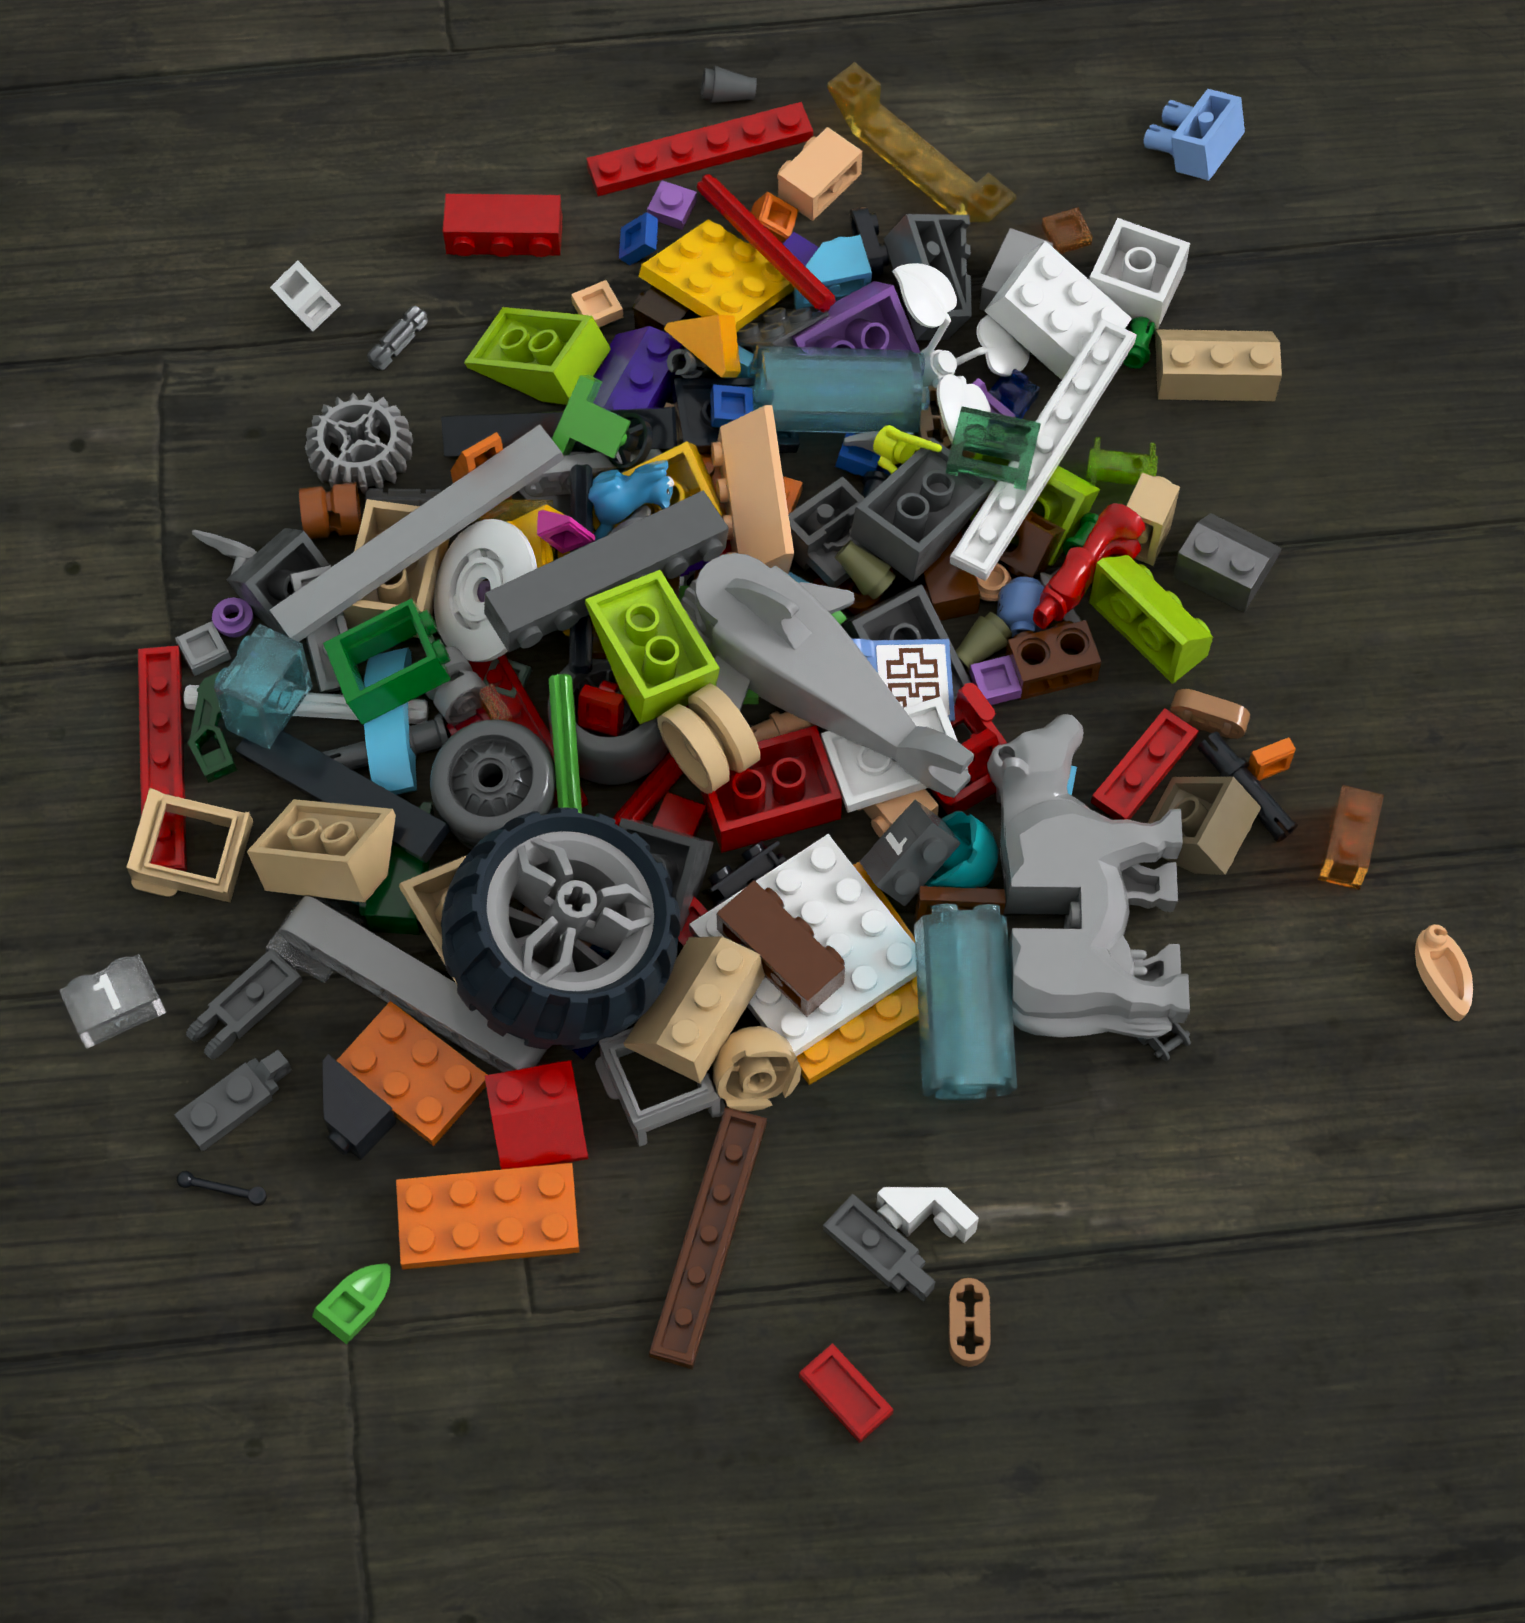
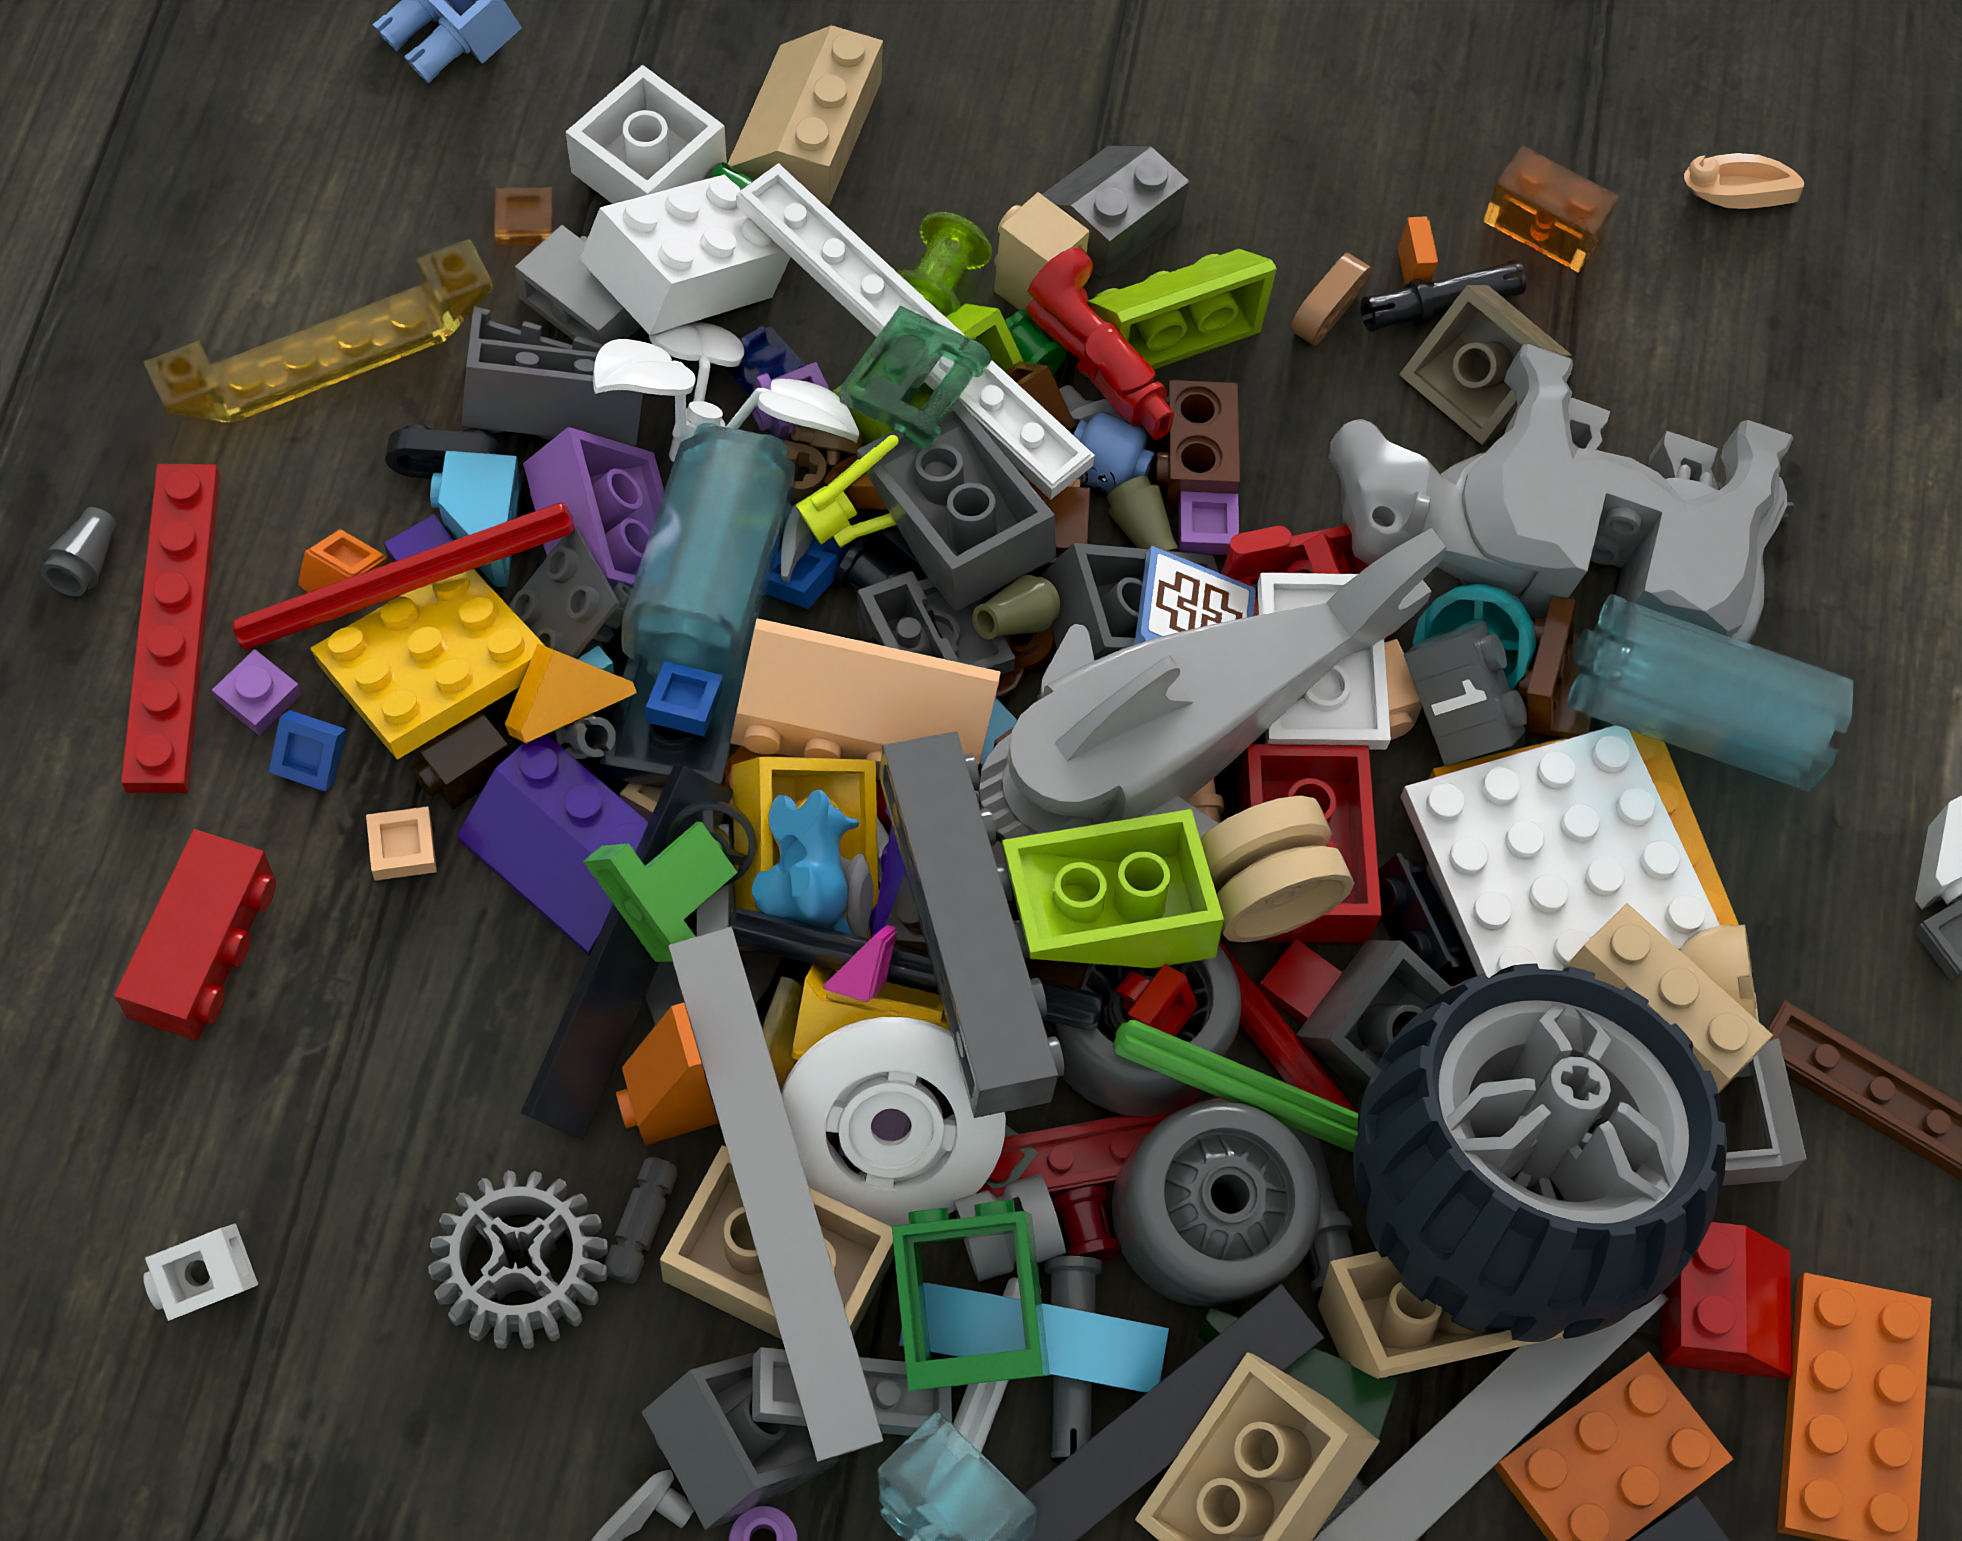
camera: 80 degrees left, 0 degrees up
dark orange wheel [299,482,362,540] -> none
dark grey axle [367,305,428,371] -> none
lime slope [464,307,611,405] -> none
clear orange tile [479,683,513,722] -> none
reddish brown brick [716,880,845,1017] -> none
light nougat brick [777,127,862,221] -> none
red plate [1091,708,1199,820] -> none

